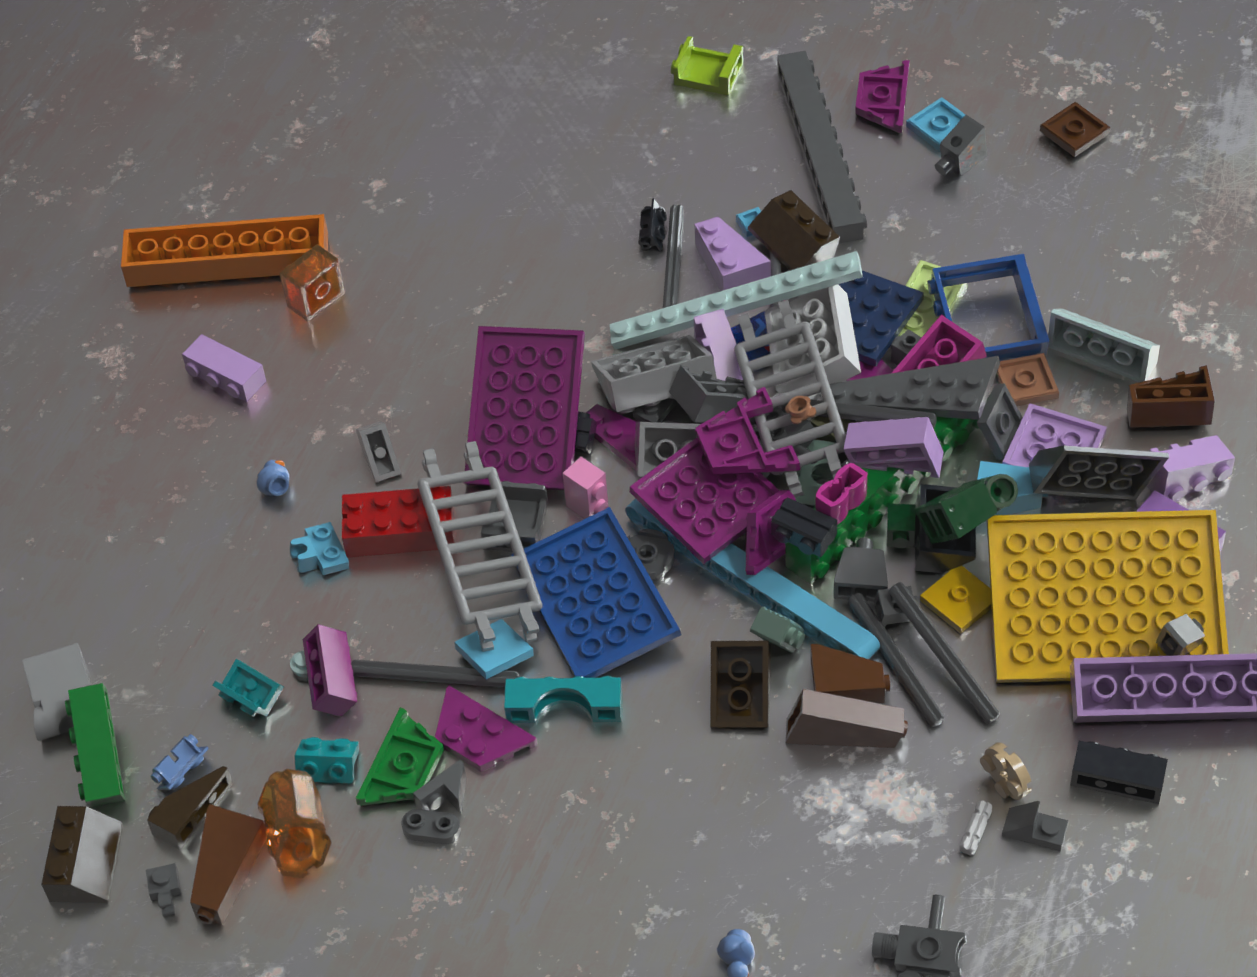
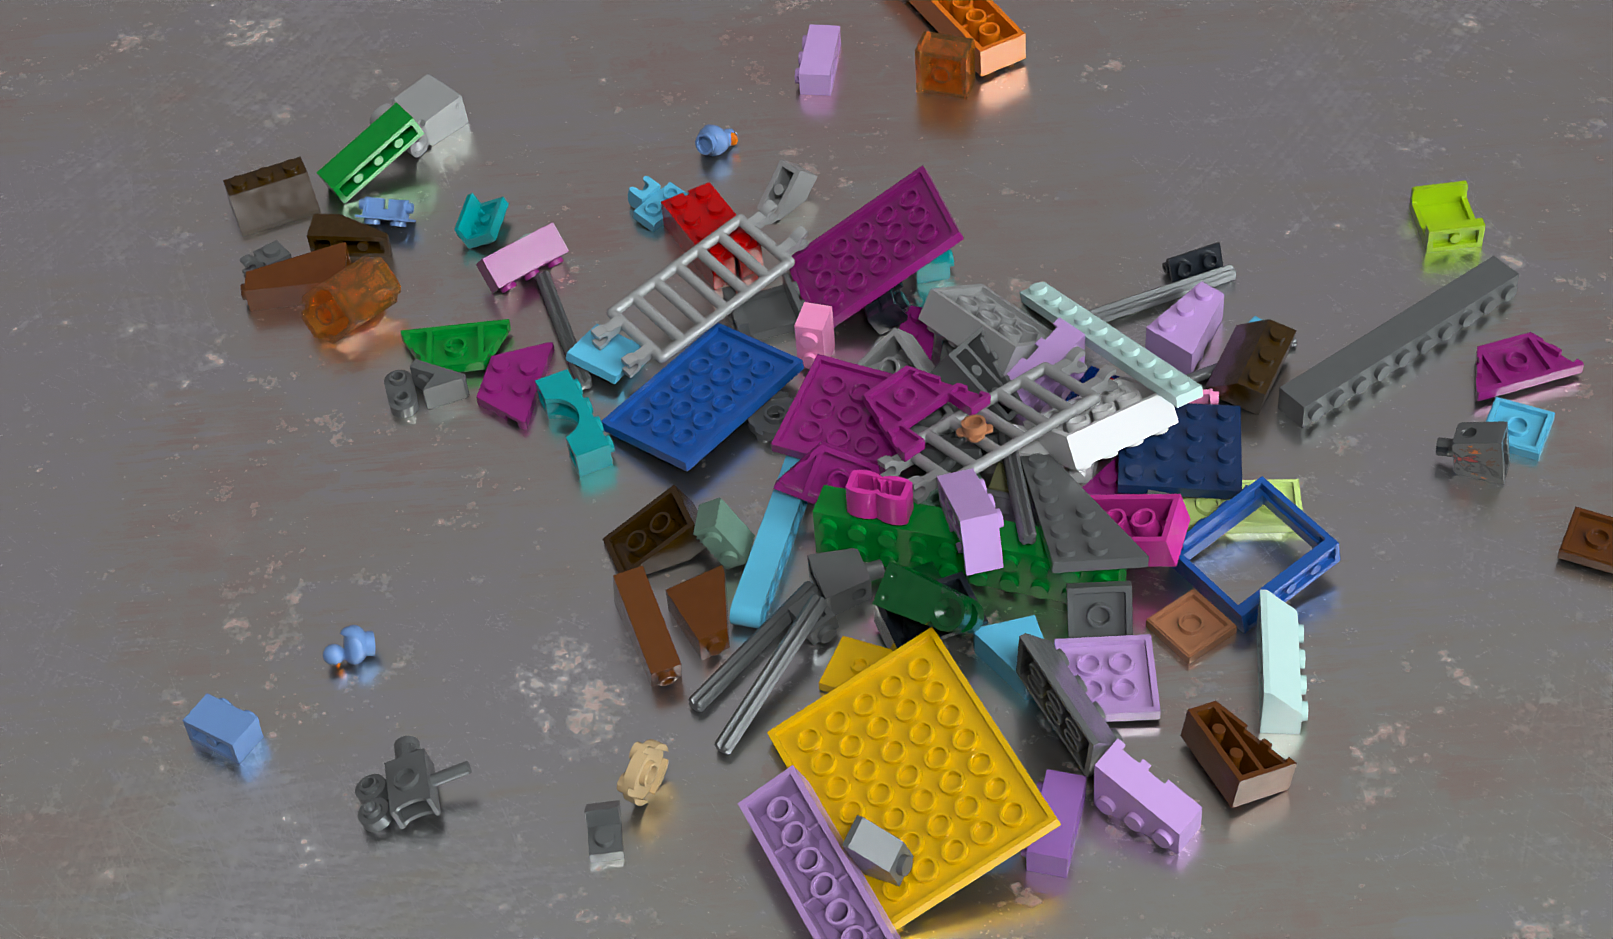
camera: 65 degrees right, 5 degrees down
teal bracket [294,737,359,783] -> none
black brick [771,497,837,557] -> none
white axle [959,800,992,856] -> none
black brick [1070,740,1168,804] -> none

